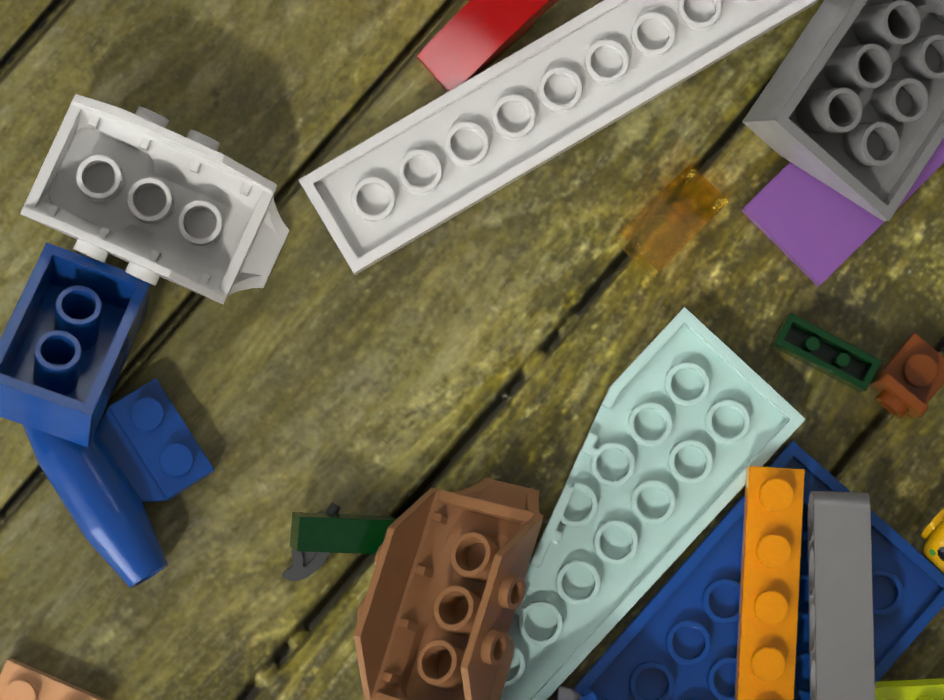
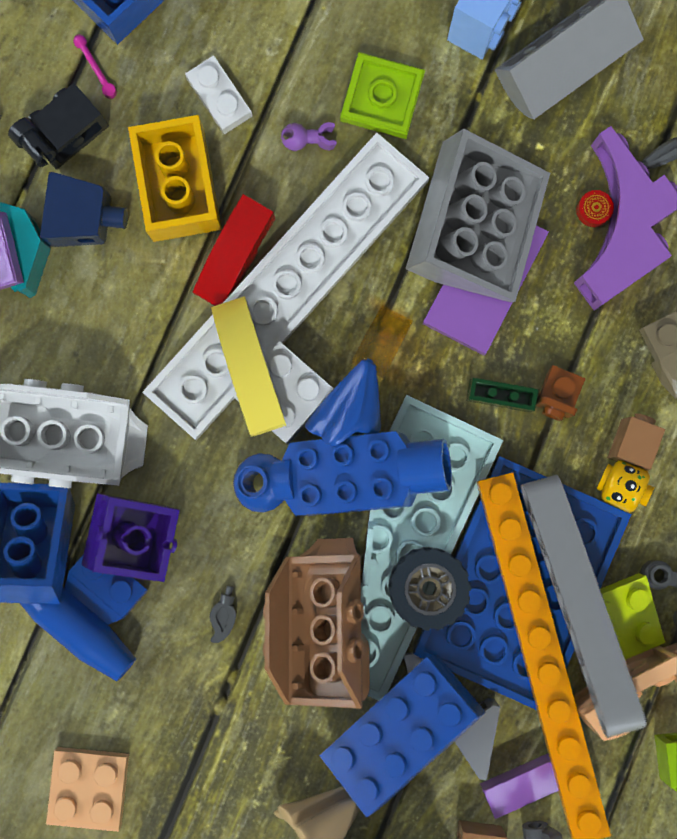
camera: 15 degrees left, 0 degrees up
dark green piece [290,512,397,554] -> none
none -> dark purple brick [81,493,180,582]
none -> light yellow slope [211,296,287,437]
none -> white brick [232,341,334,445]
none -> blue brick [233,431,452,516]
none -> blue hat [305,359,381,446]
none -> black wheel [388,547,471,631]

